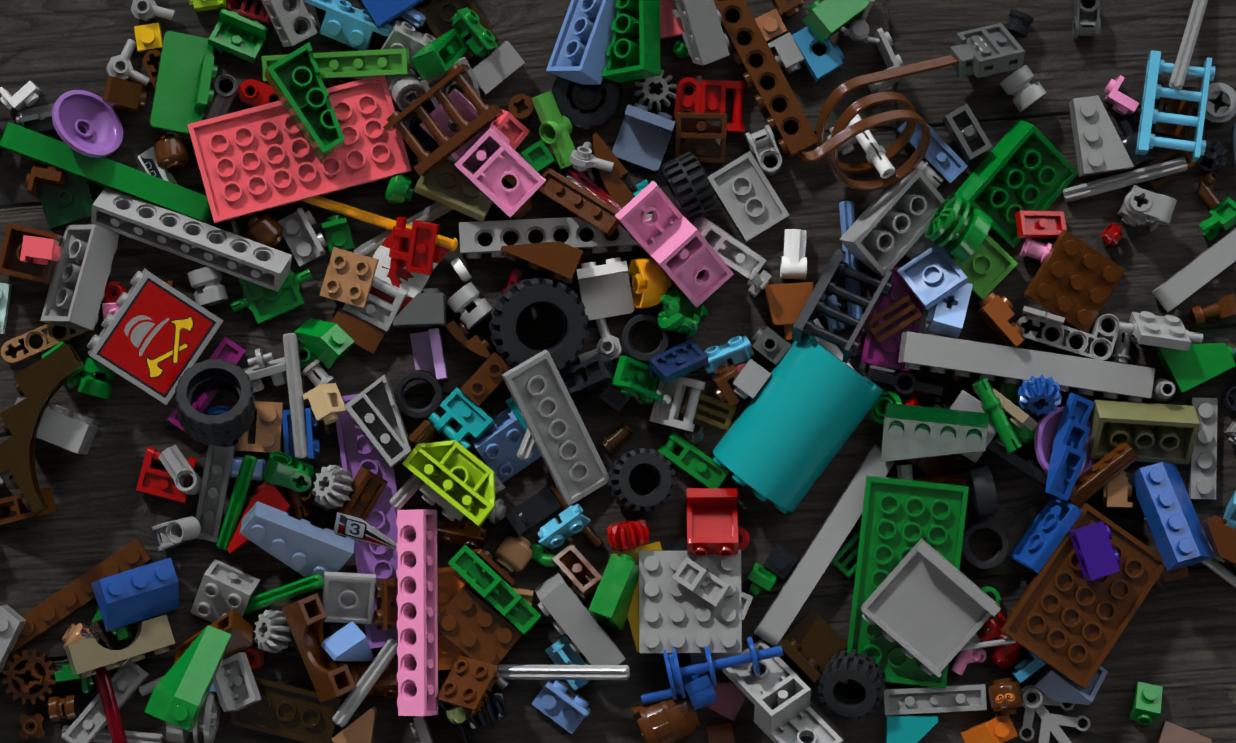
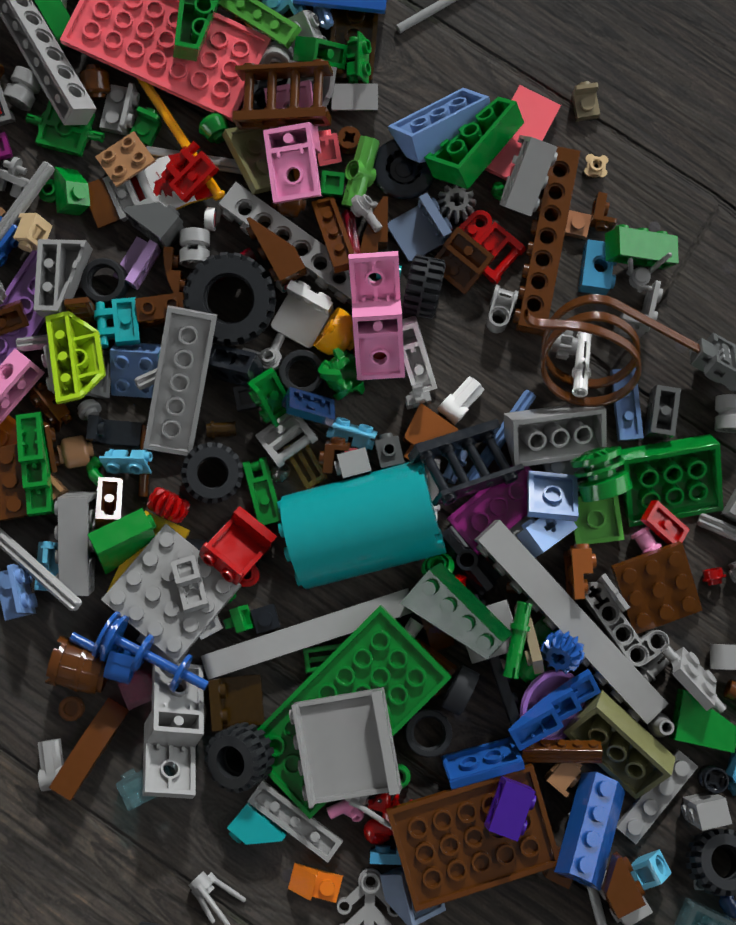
camera: 35 degrees right, 5 degrees down
light grey bush [301,359,334,387] -> none
light grey plate [707,151,789,242] -> none
light grey brick [768,32,804,75] -> none
reddish brown tile [868,295,921,344] -> none
light grey pin [915,160,944,188] -> none
reddish brown head [988,678,1023,716] -> none

